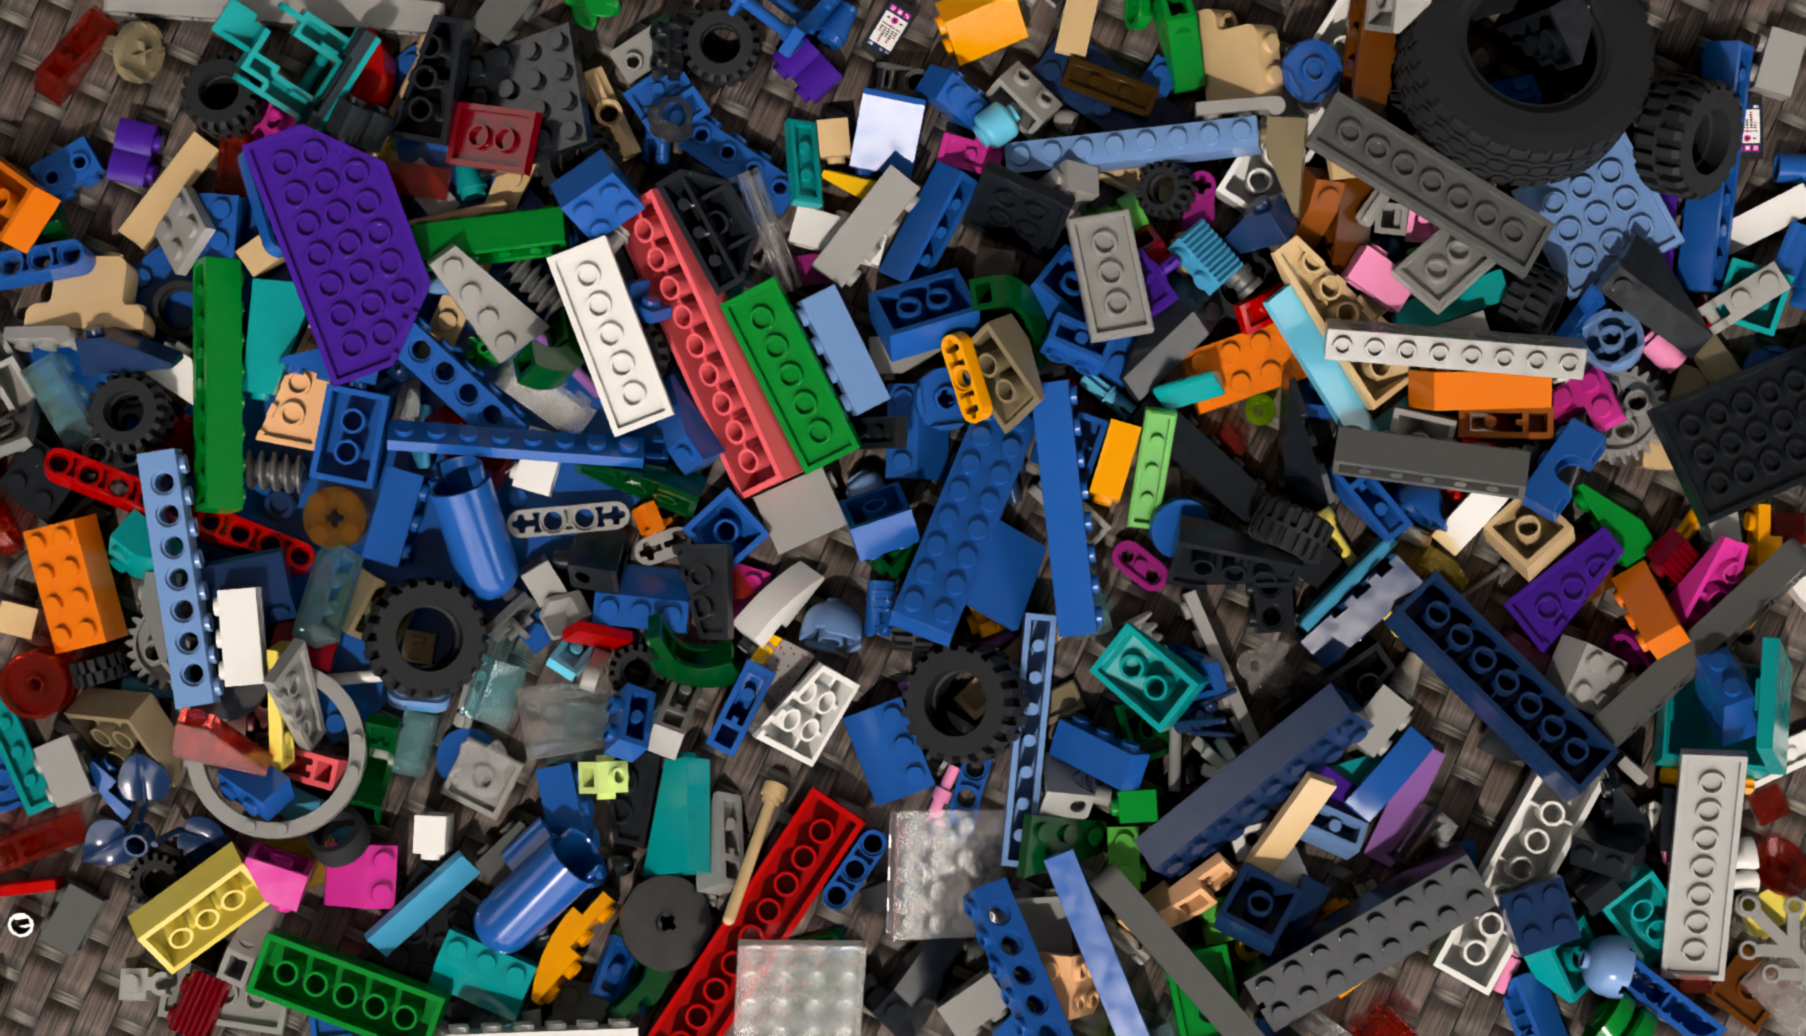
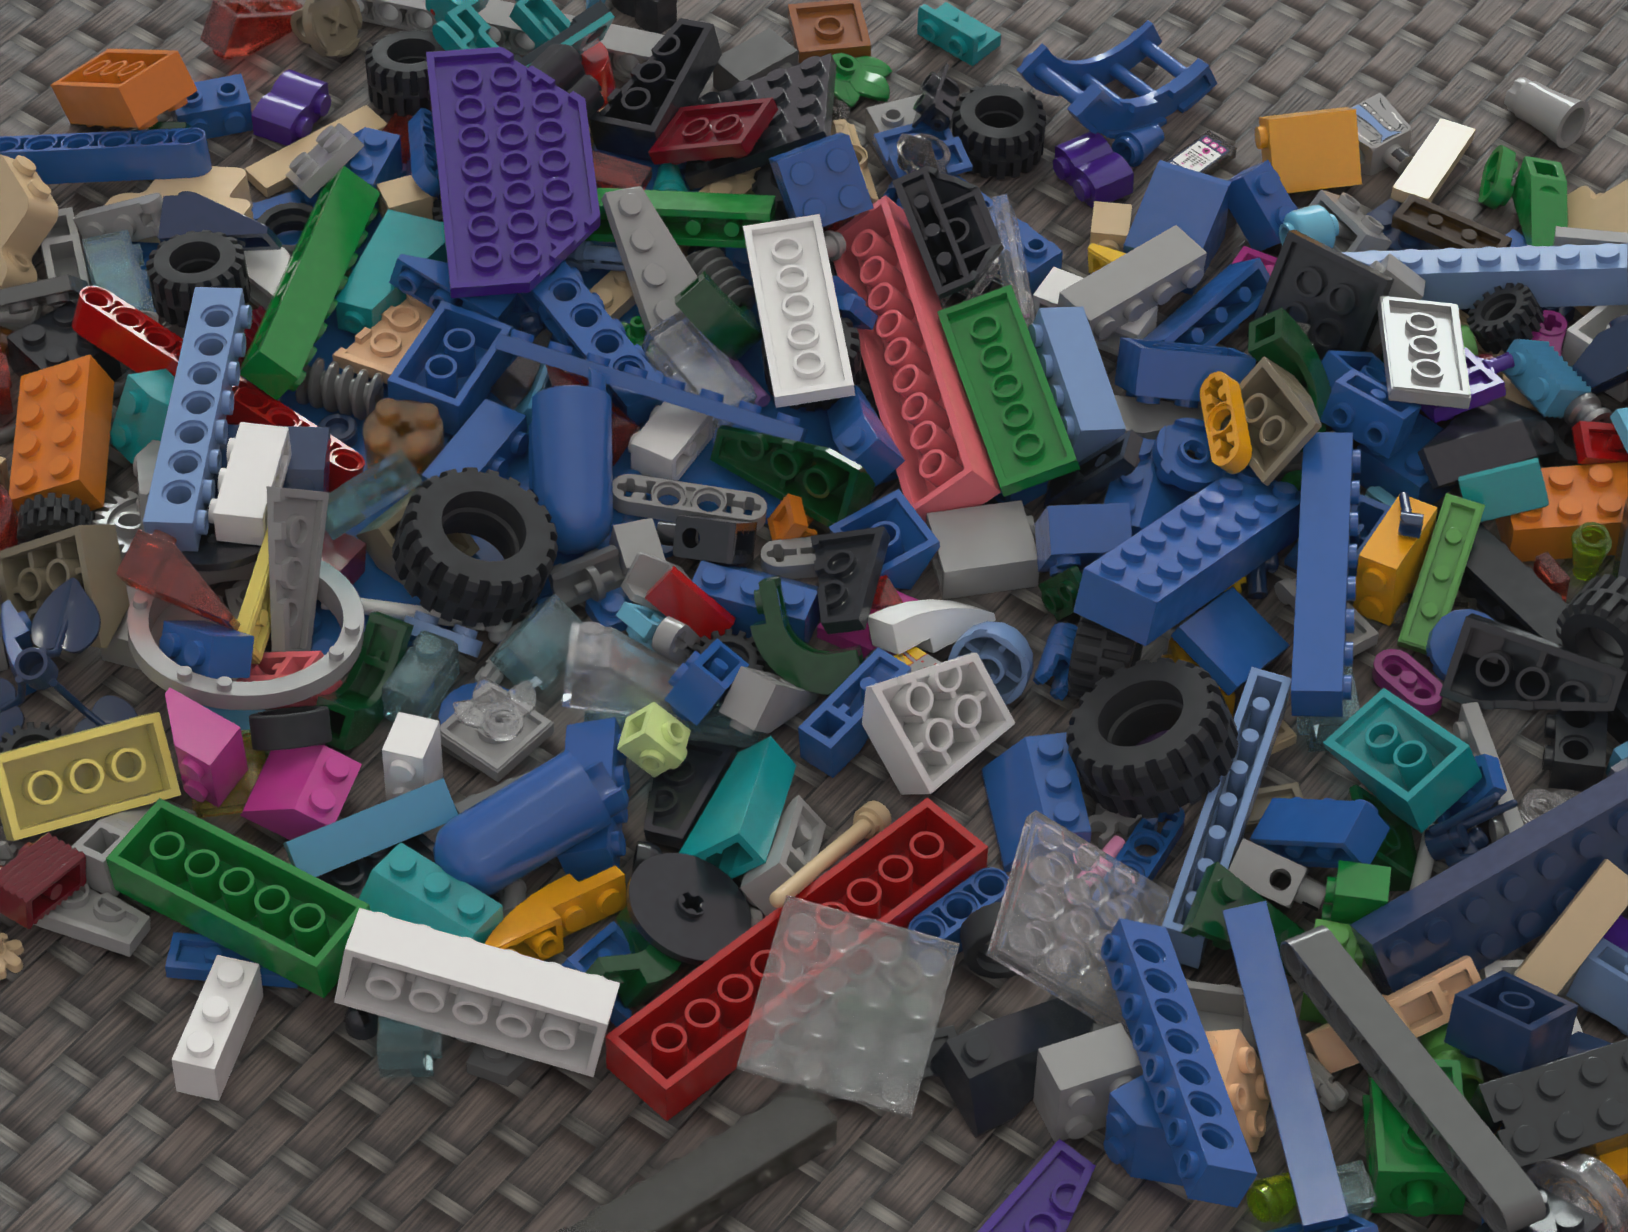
camera: 15 degrees right, 40 degrees down
teal tile [784,118,823,209] -> none
none -> dark blue hand [1398,492,1424,538]

